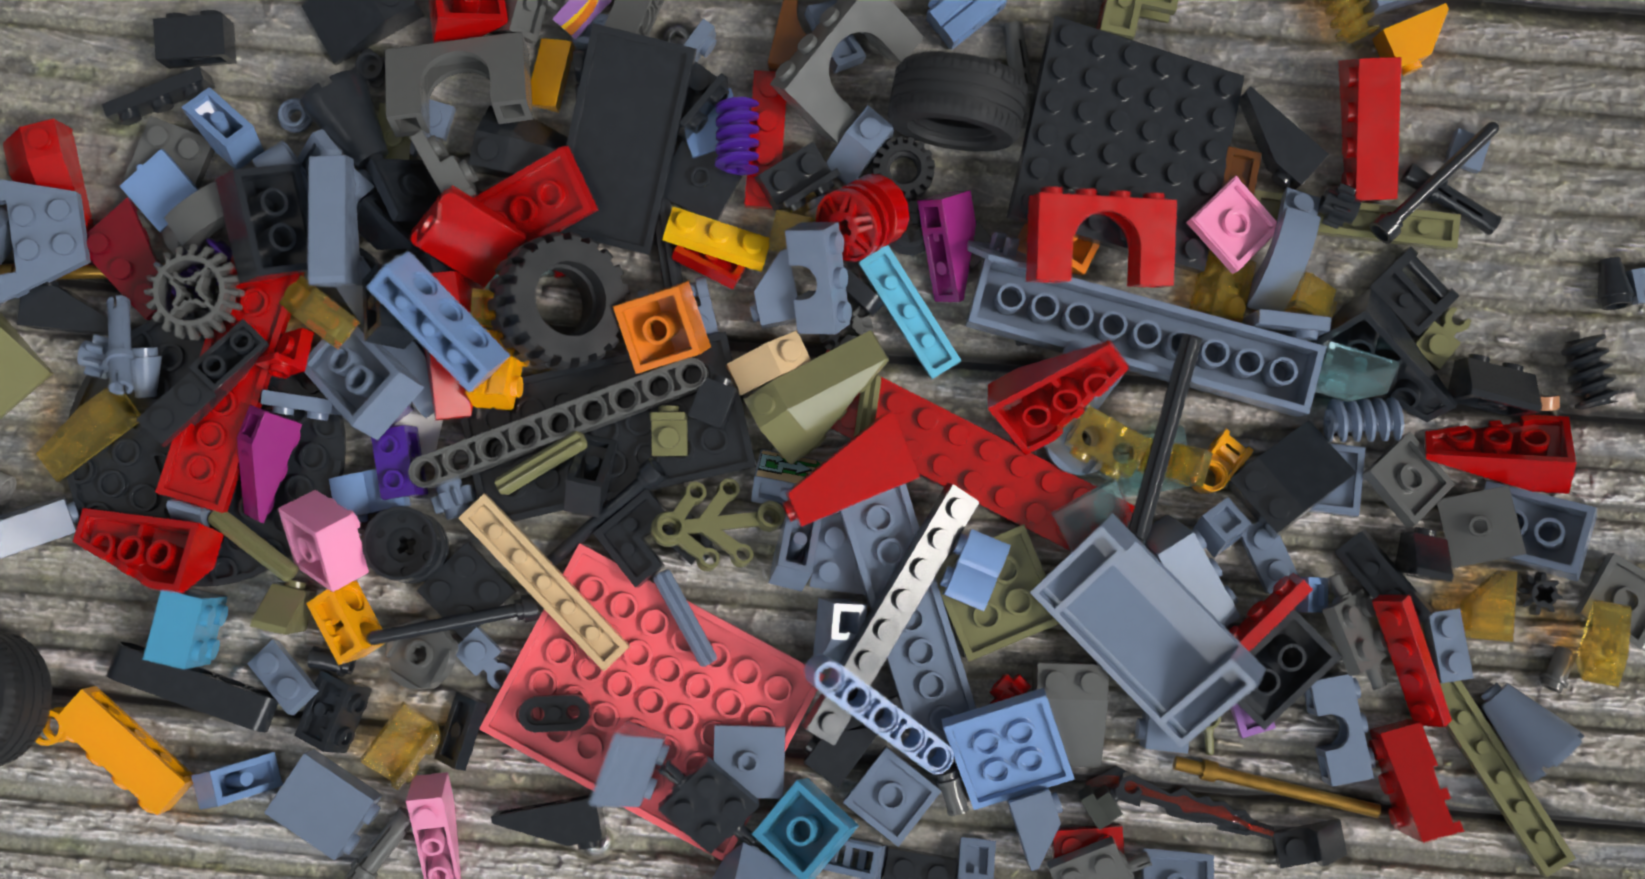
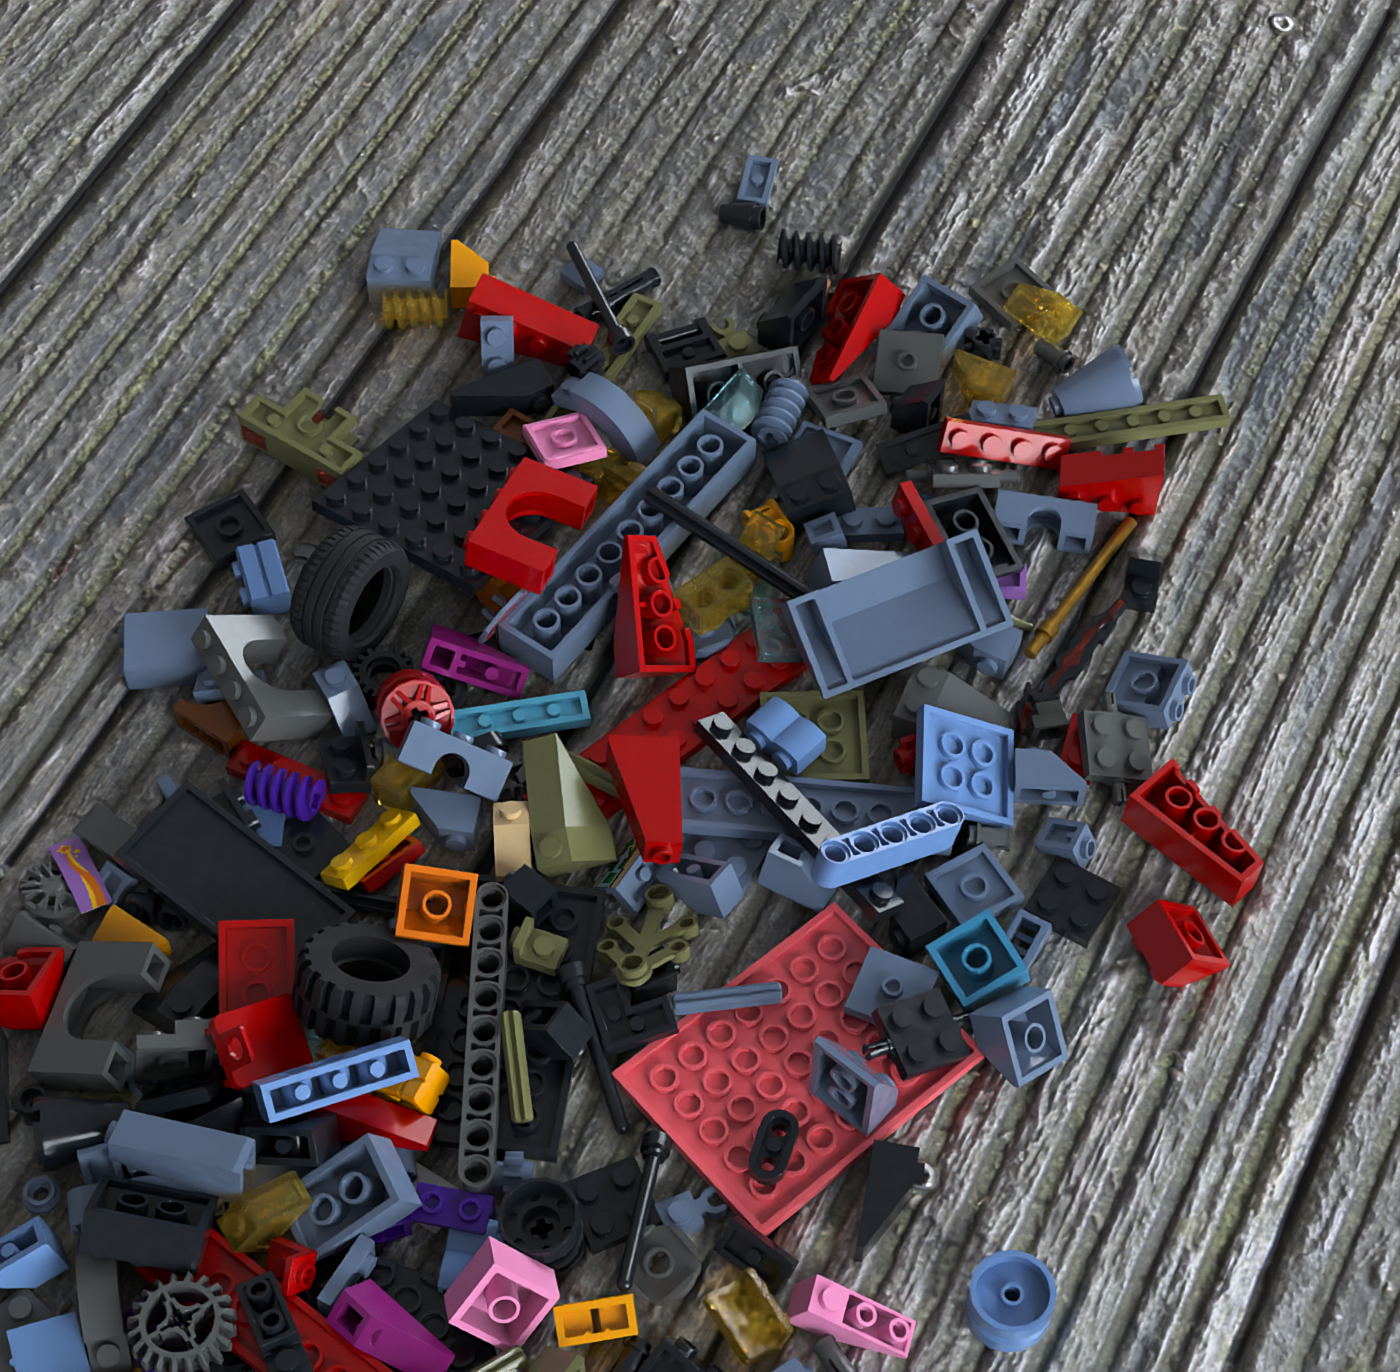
camera: 70 degrees left, 30 degrees down
tan plate [459,494,630,671] -> none
sand blue plate [1242,309,1331,341] -> none
none -> sand blue plate [480,316,515,378]

